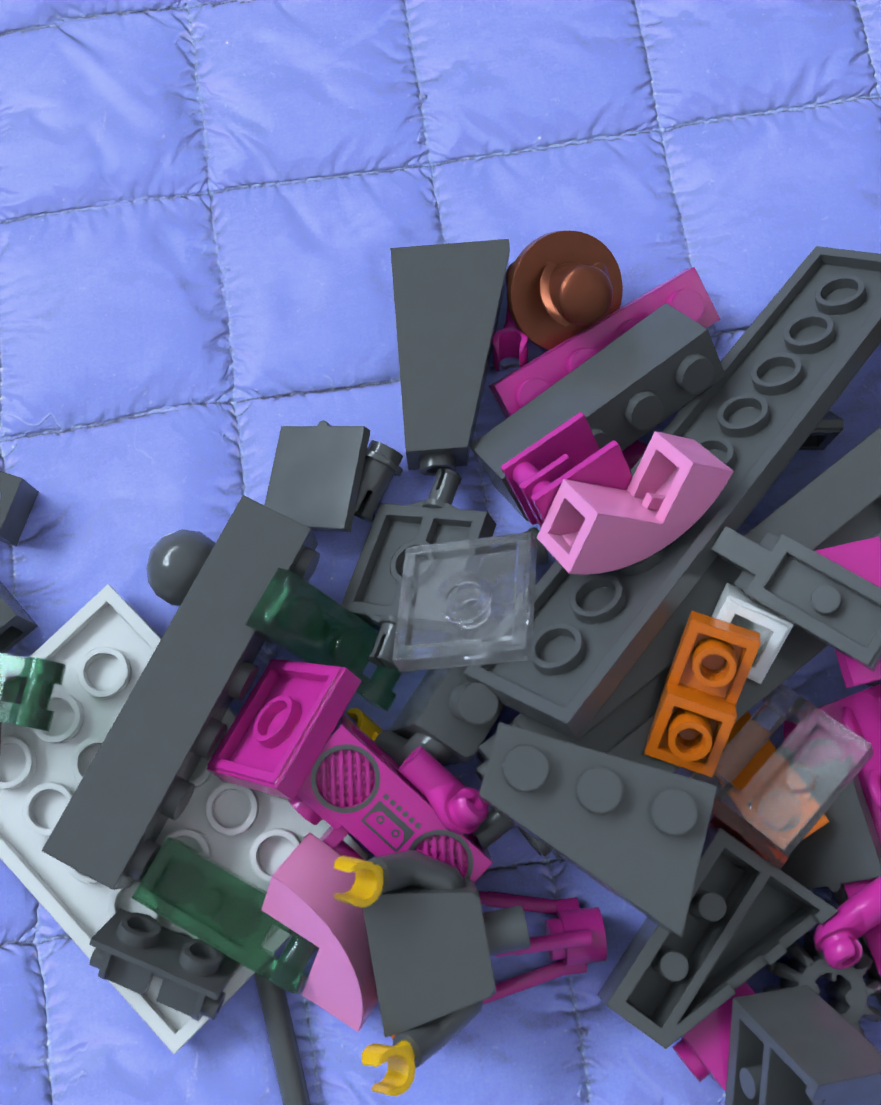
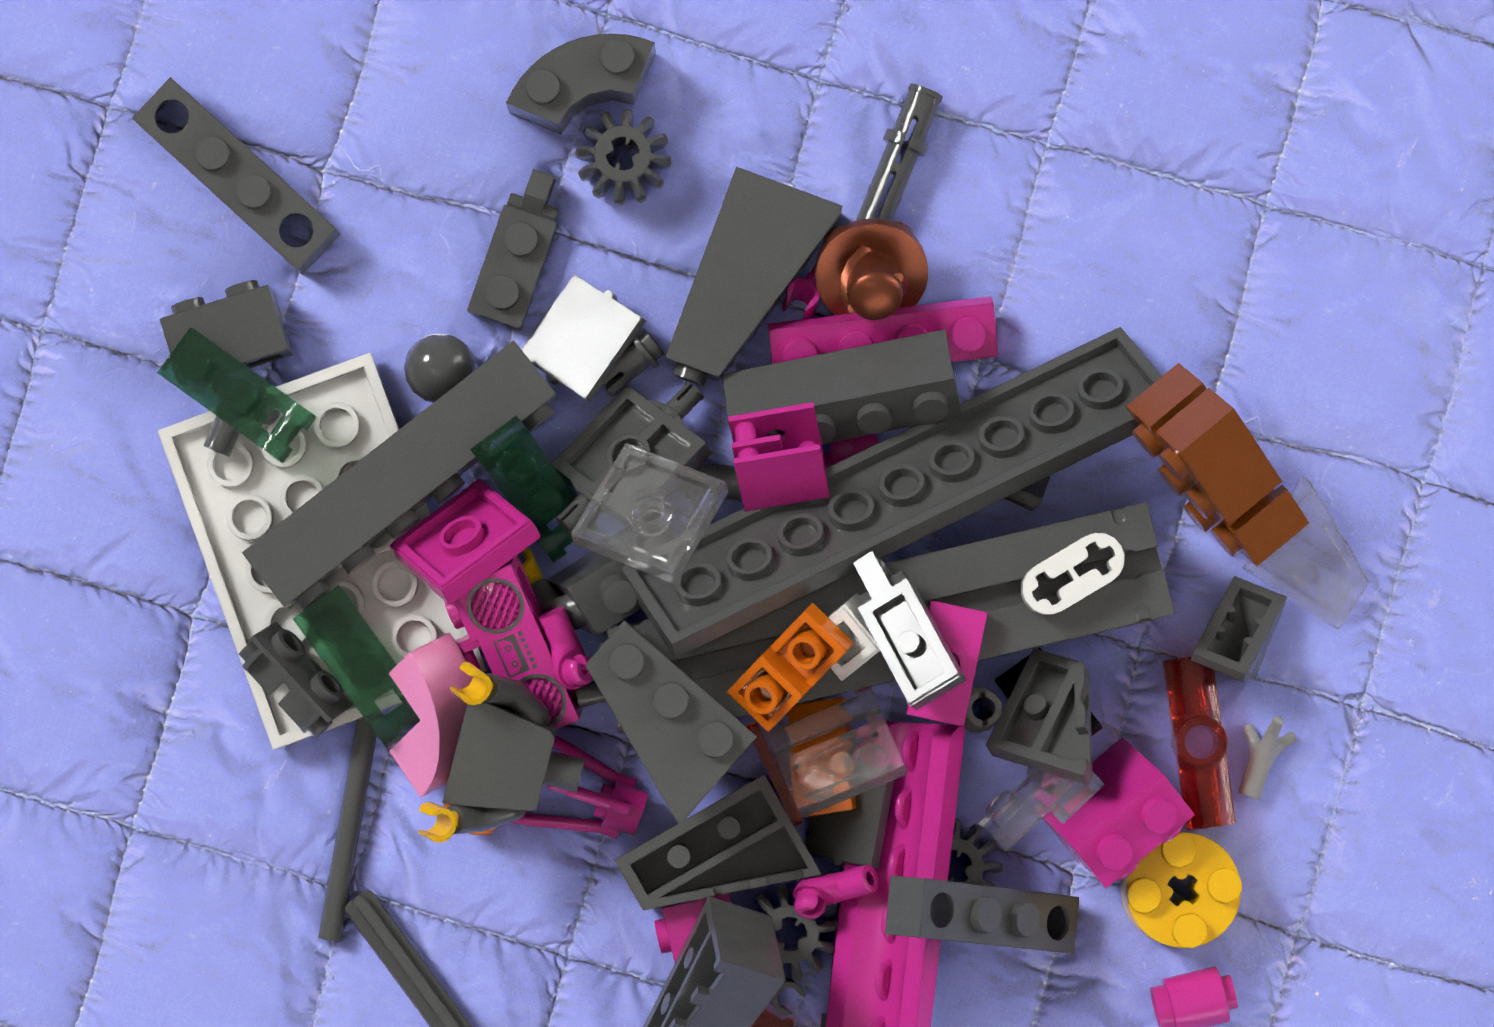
camera: 20 degrees right, 10 degrees up
bright pink brick [537,431,734,575] -> none
none -> dark grey hinge [467,169,559,330]
none -> dark grey brick [506,33,656,135]
none -> dark grey gear [575,109,671,206]
none -> dark grey pin [856,83,943,221]

